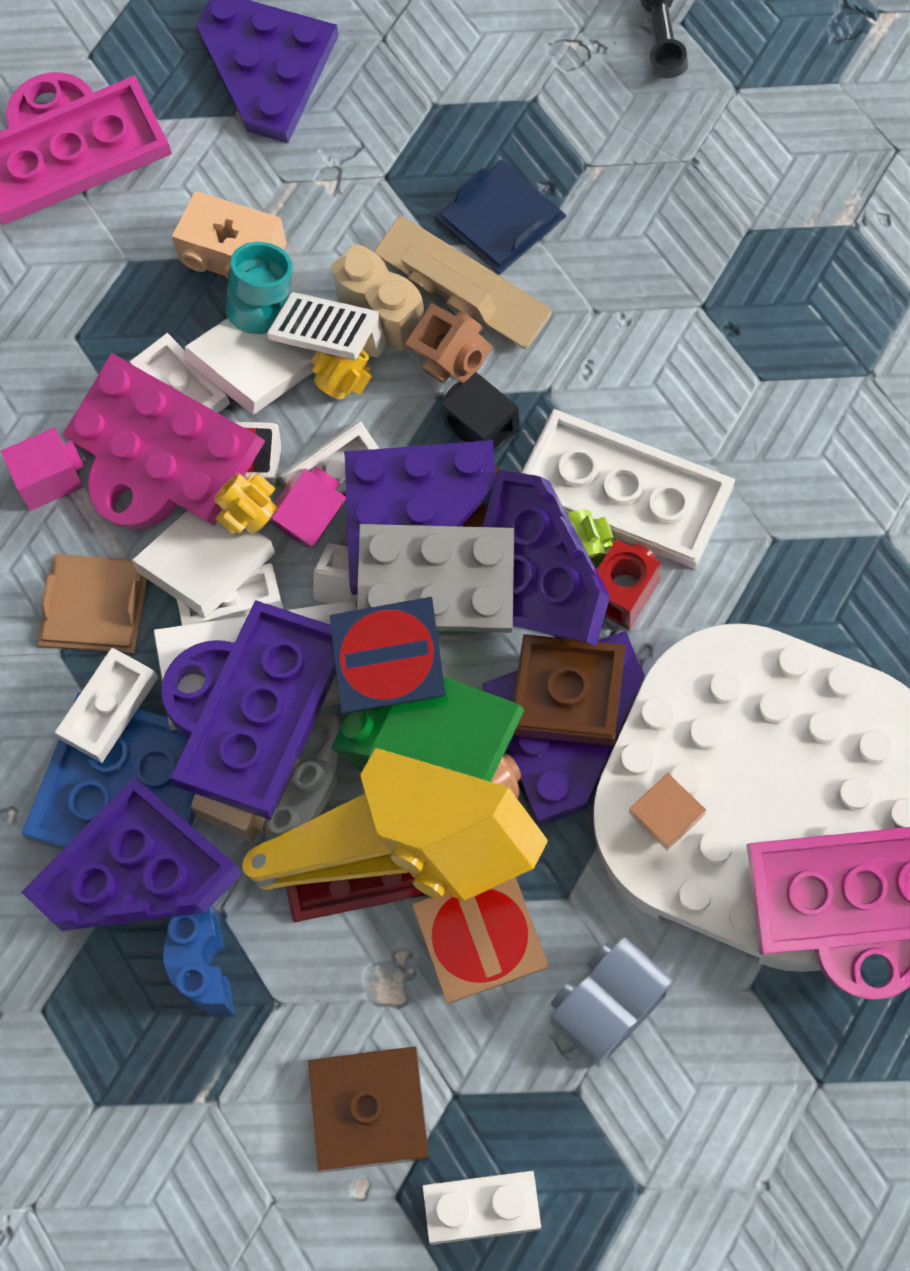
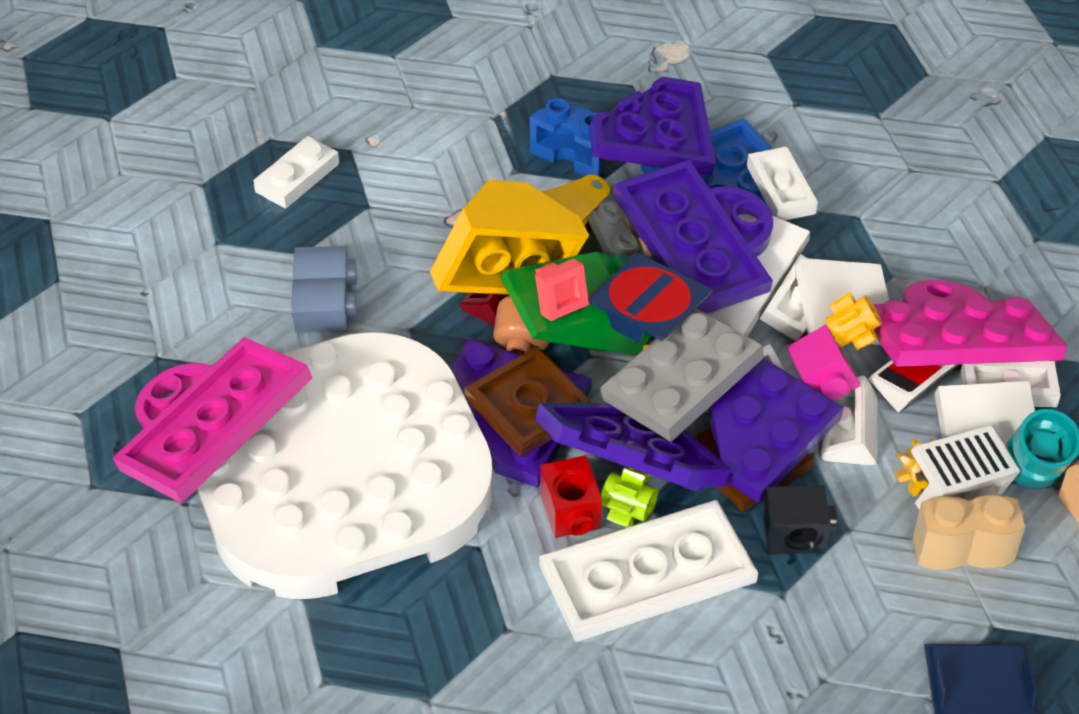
camera: 125 degrees right, 20 degrees down
dark pink brick [1,427,84,511] -> none
medium nougat piece [37,554,148,655] -> none
reddish brown plate [308,1046,430,1173] -> none
tan bracket [375,216,552,349] -> none
nougat brick [405,303,493,384] -> none
piece [412,877,549,1005] -> none
nougat tile [629,772,706,851] -> none
none -> coral tile [535,259,589,321]

